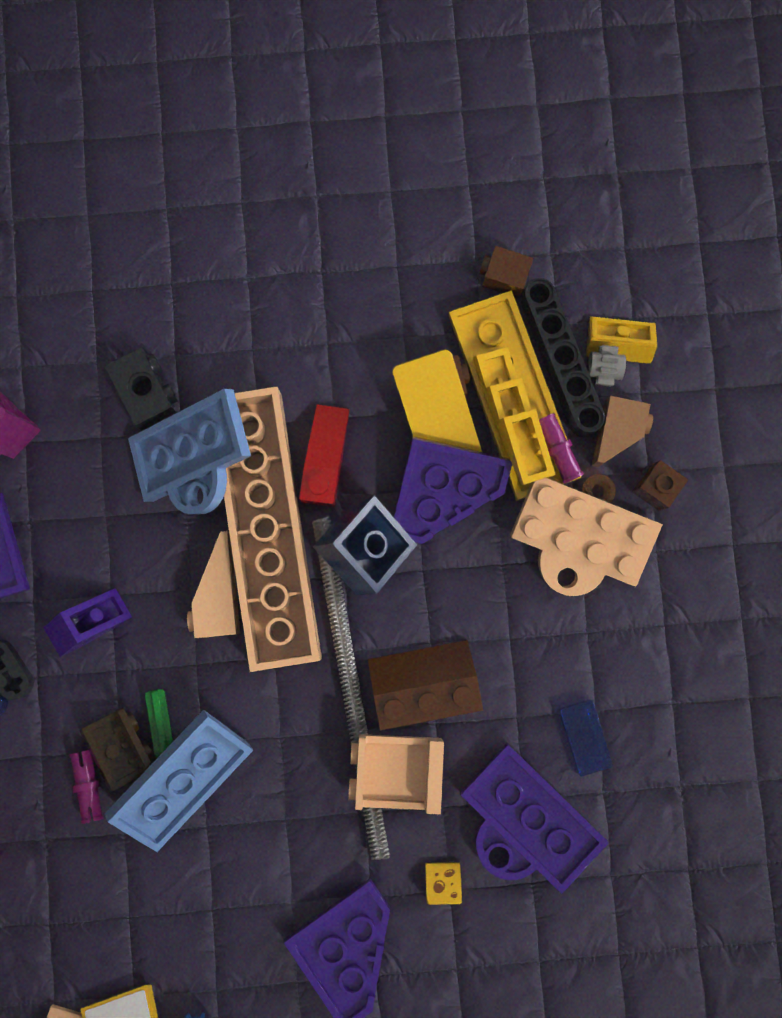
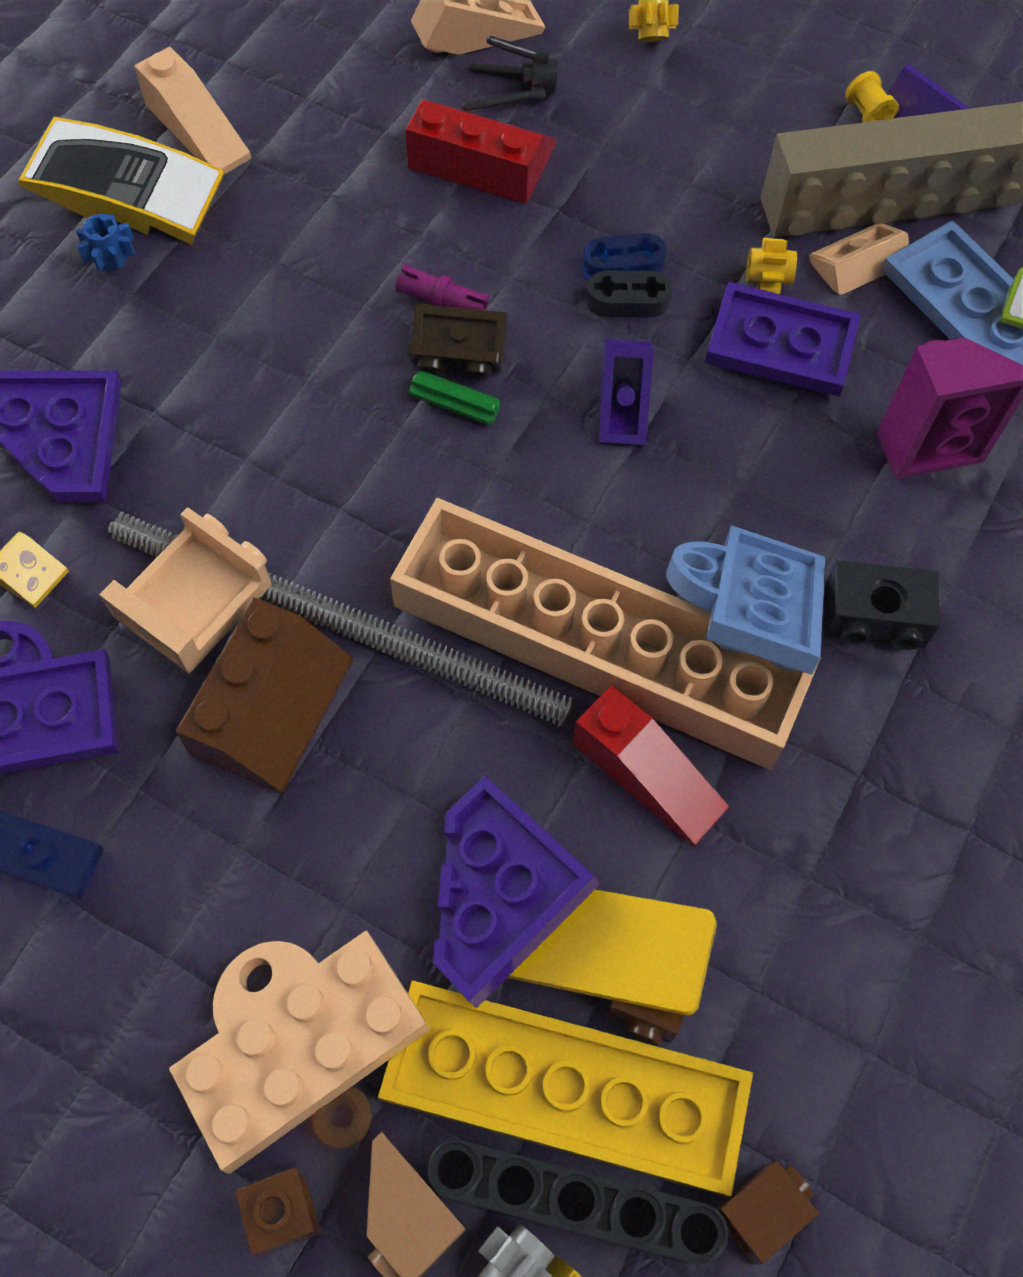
camera: 125 degrees right, 20 degrees down
medium blue plate [104,710,253,852] -> none
light nougat slope [187,531,240,638] -> none
dark blue slope [313,495,417,595] -> none
yellow slope [473,347,555,485] -> none
magenta pin [539,413,584,484] -> none

